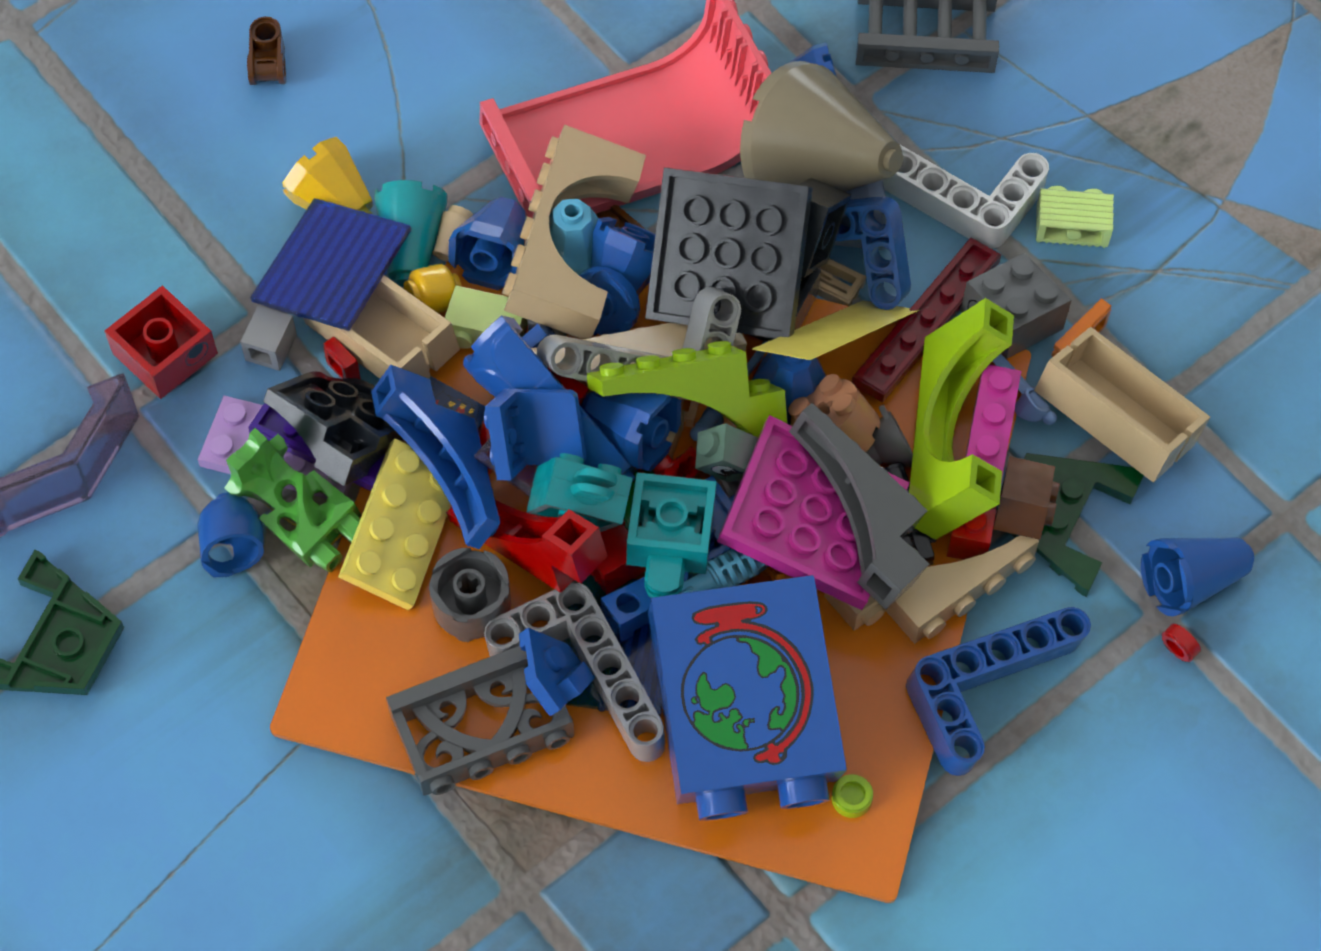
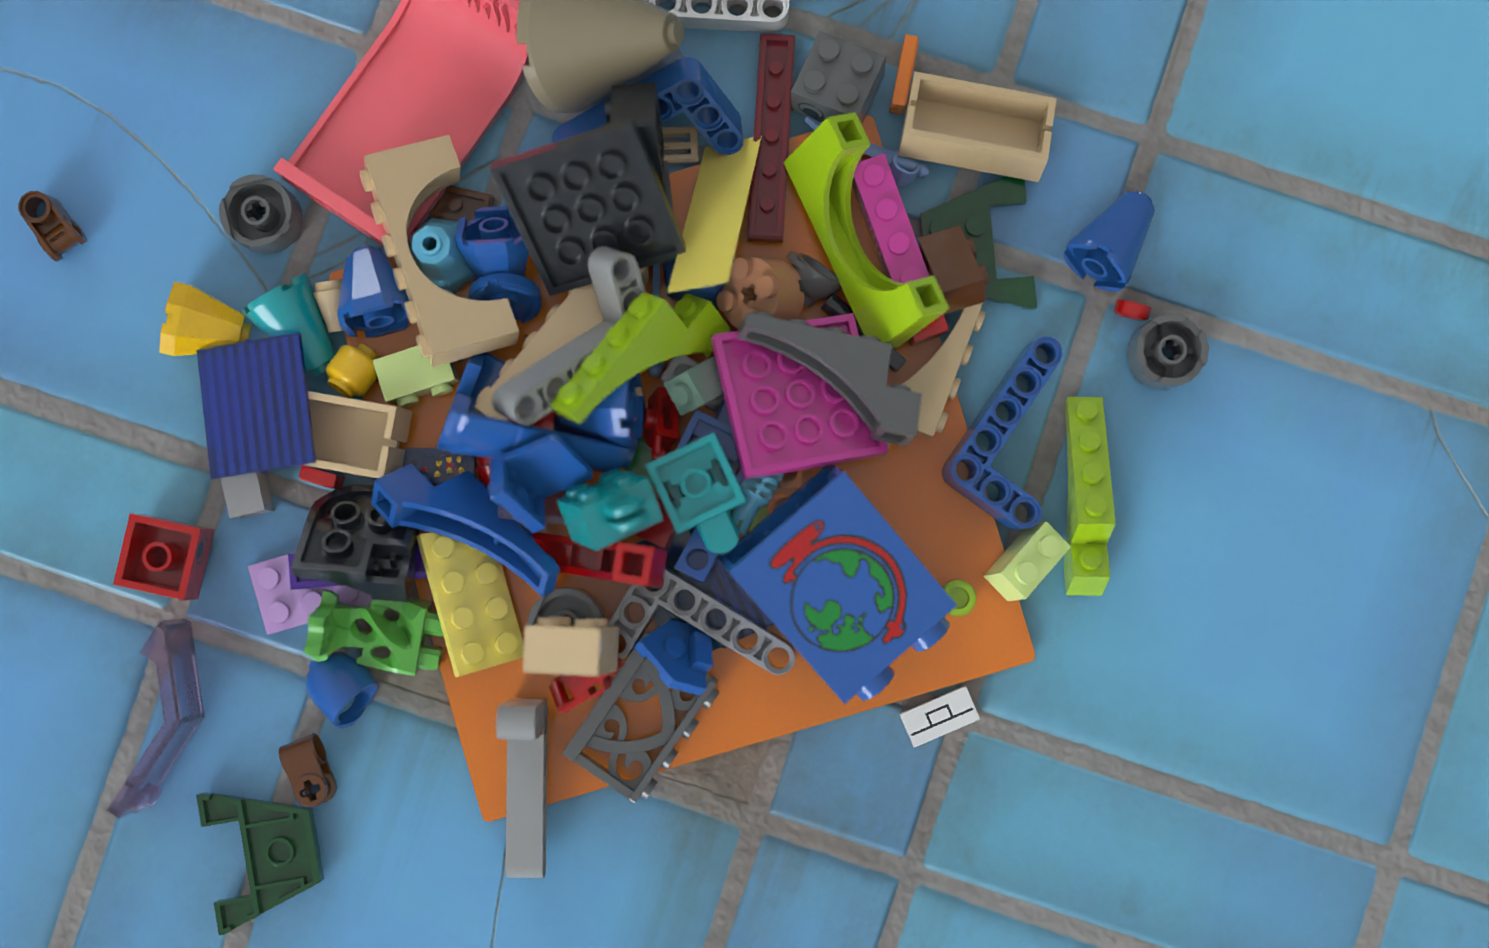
camera: 25 degrees left, 25 degrees up
none -> dark grey brick [219,174,303,254]
none -> reddish brown piece [279,733,337,807]
none -> light grey beam [496,698,548,878]
none -> tan brick [523,616,619,676]
none -> red piece [549,656,624,713]
none -> white tile [899,685,980,748]
none -> yellowish green brick [983,521,1071,601]
none -> lime arch [1063,397,1116,596]
none -> dark grey brick [1127,313,1209,390]

